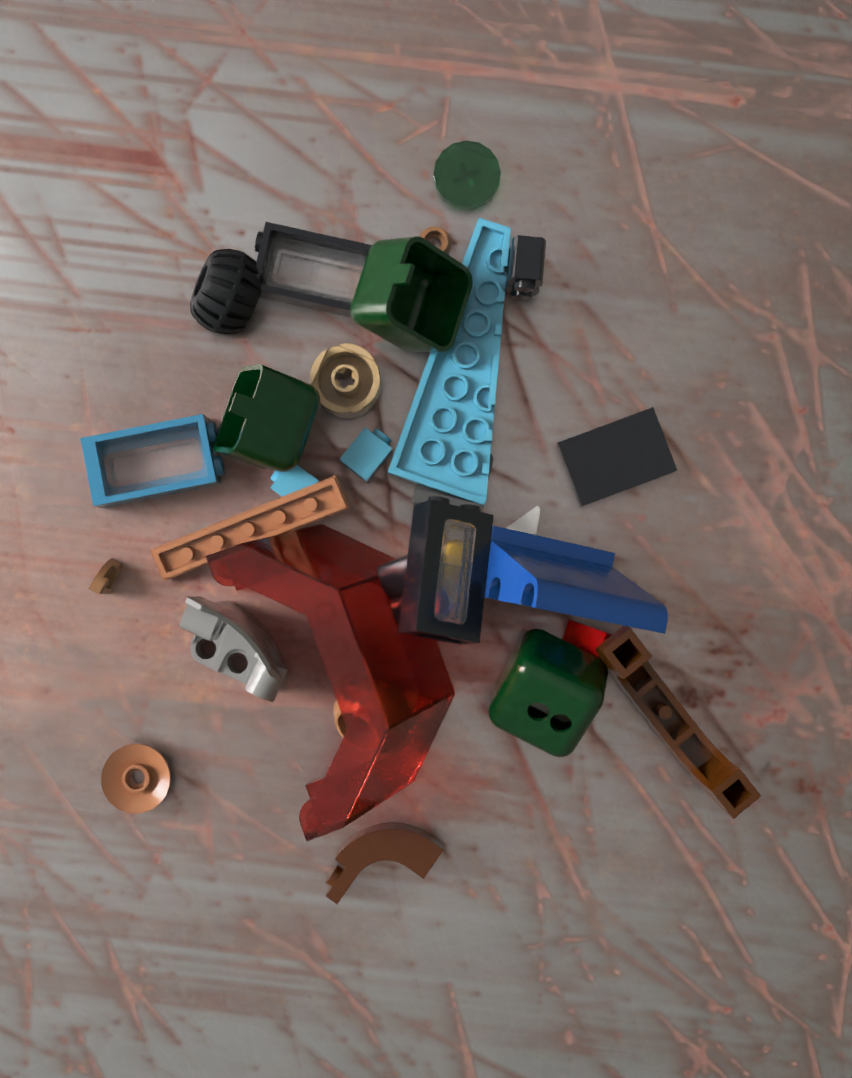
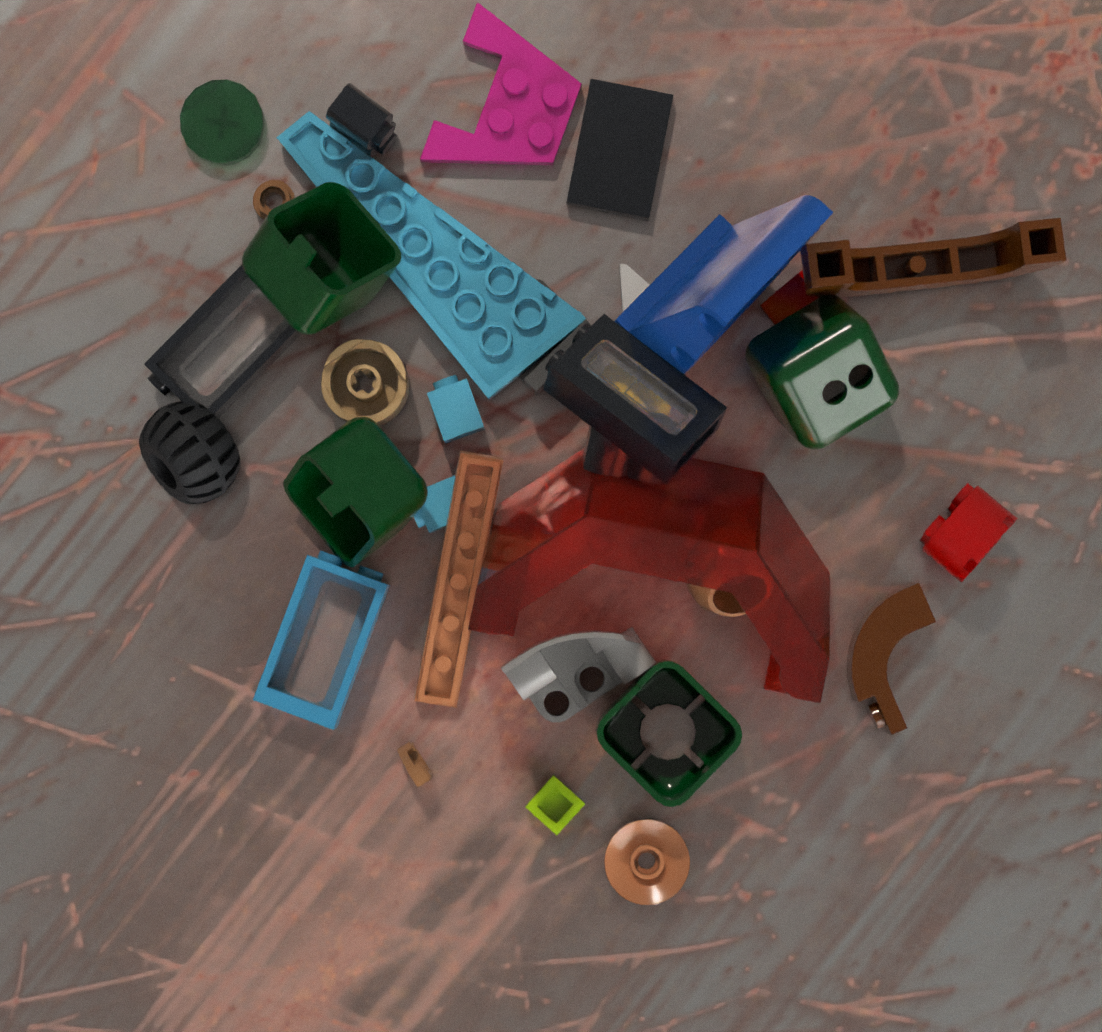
camera: 55 degrees left, 0 degrees up
none -> dark pink wing [420,2,582,166]
none -> lime plate [525,774,585,836]
none -> dark green piece [595,659,742,807]
none -> red brick [919,483,1018,583]

